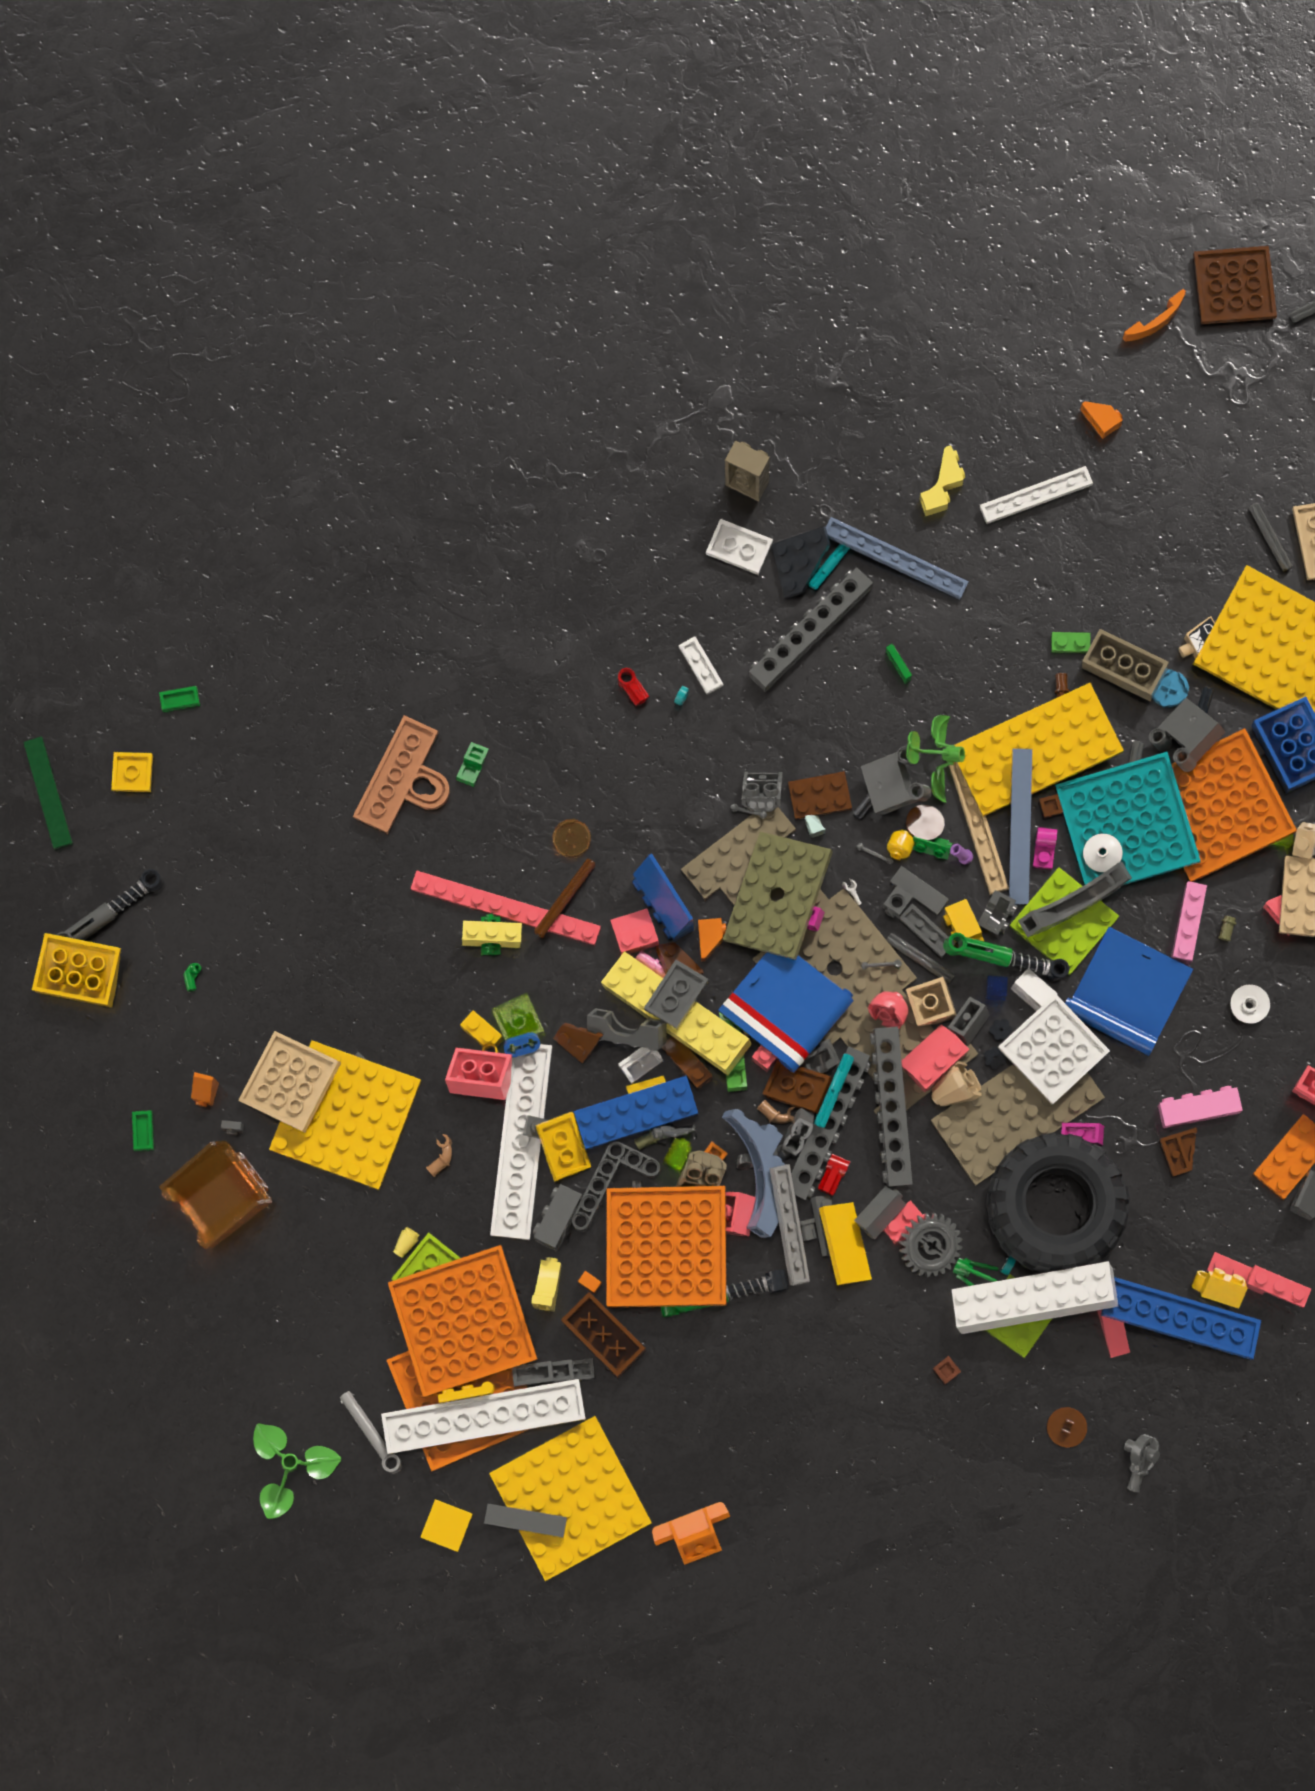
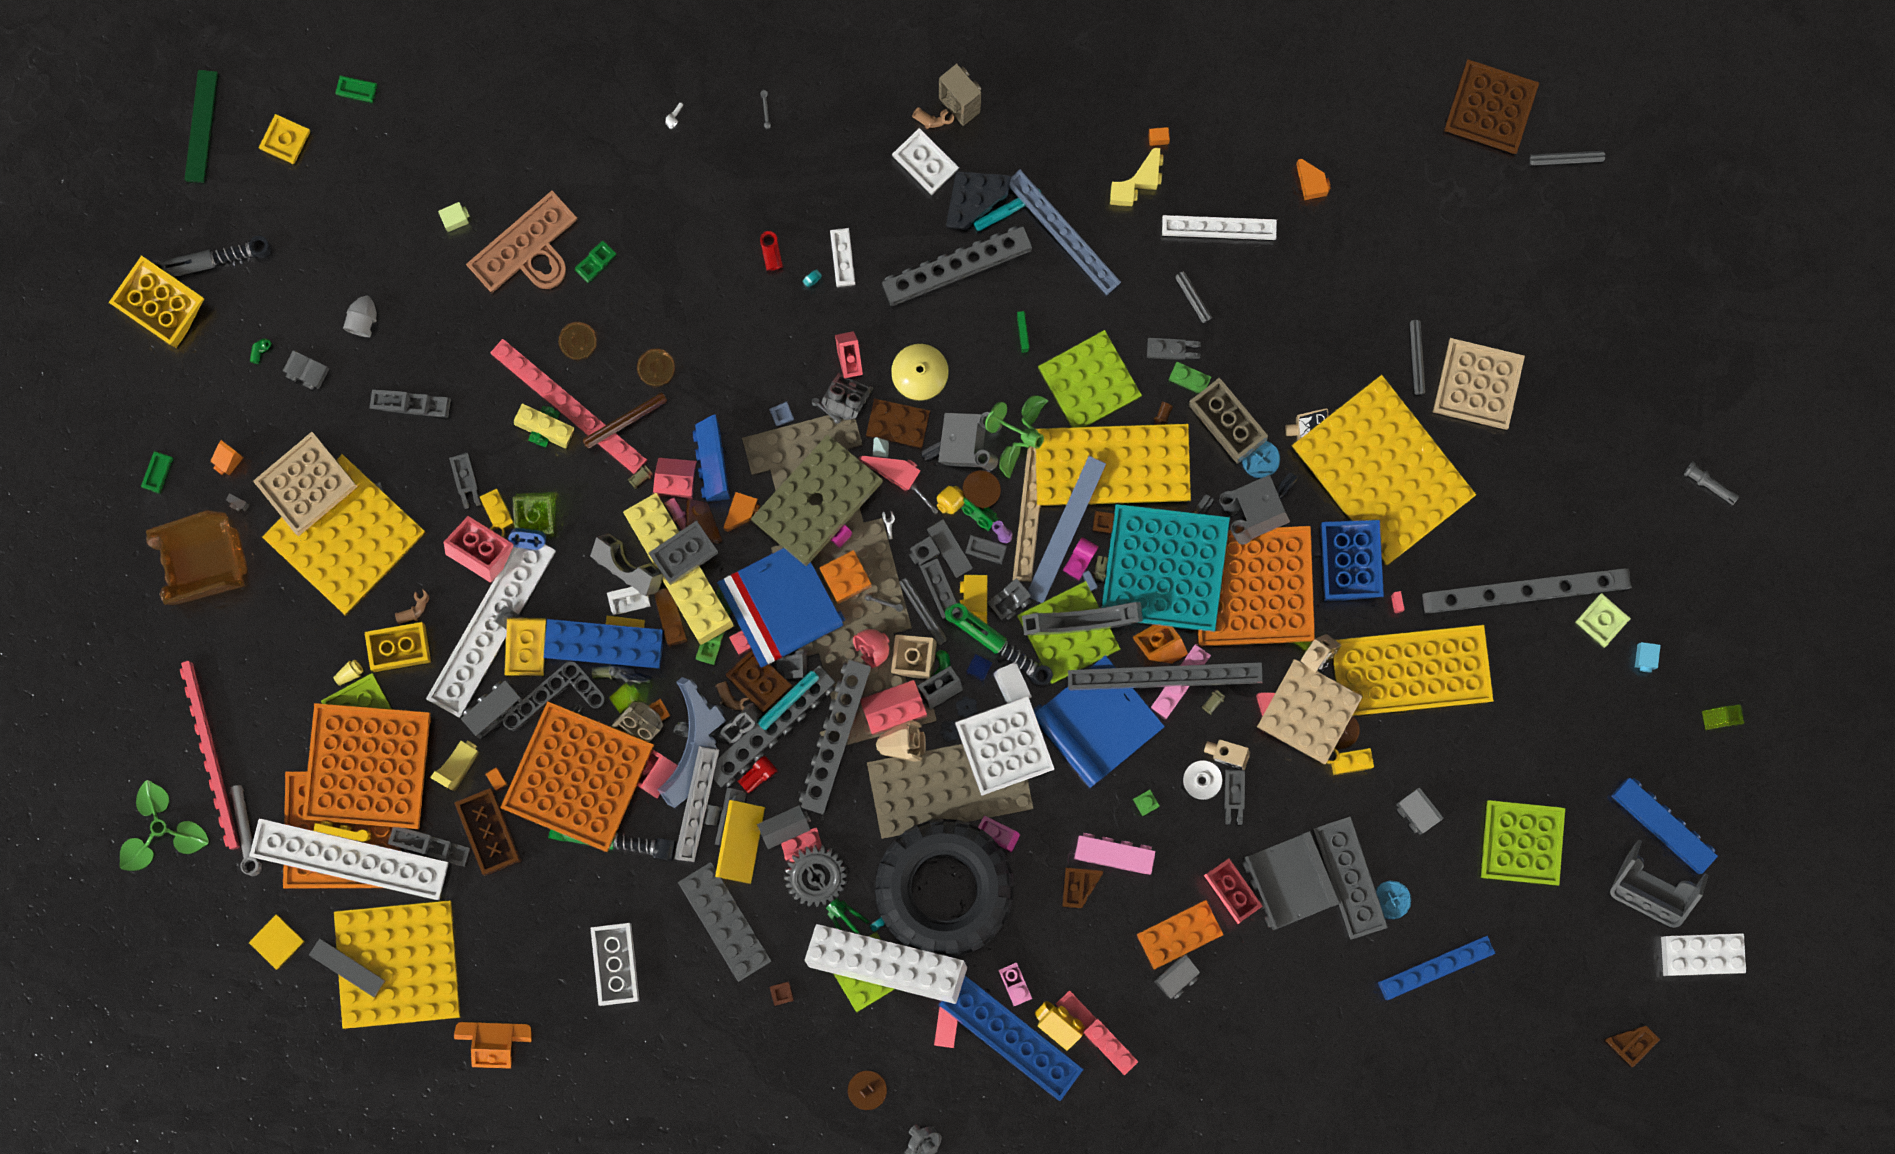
camera: 15 degrees right, 5 degrees up
reddish brown wing [553,1023,603,1063] -> none
white dish [1083,834,1122,872] -> none
orange slope [1123,289,1186,341] -> none
none -> coral plate [180,661,241,850]
none -> dark grey brick [283,351,329,390]
none -> light grey helmet [343,296,377,337]
none -> yellow brick [365,622,431,672]
none -> dark grey slope [370,390,451,418]
none -> yellowish green brick [438,202,470,232]
none -> dark grey hinge [449,453,481,509]
none -> clear orange tile [558,322,597,360]
none -> white brick [591,923,640,1006]
none -> olive pin [628,465,653,489]
none -> white hand [665,103,683,129]
none -> dark grey plate [678,862,772,982]
none -> dark grey hinge [760,90,771,129]
none -> sand blue tile [770,402,794,427]
none -> orange brick [820,550,872,604]
none -> coral slope [835,331,863,378]
none -> coral slope [858,456,920,491]
none -> light yellow dish [892,344,948,401]
none -> medium nougat piece [912,107,954,129]
none -> green arm [934,650,951,675]
none -> dark grey tile [965,535,1007,565]
none -> bright pink slope [999,963,1032,1006]
none -> lime plate [1038,330,1142,428]
none -> dark grey plate [1068,663,1263,691]
none -> sand blue tile [1082,571,1098,592]
none -> olive pin [1092,556,1108,582]
none -> orange slope [1133,625,1188,664]
none -> bright green plate [1133,790,1160,816]
none -> dark grey hinge [1147,338,1201,360]
none -> orange piece [1149,127,1170,146]
none -> dark grey axle [1176,271,1212,323]
none -> tan torso [1204,740,1250,770]
none -> dark grey hinge [1224,770,1245,825]

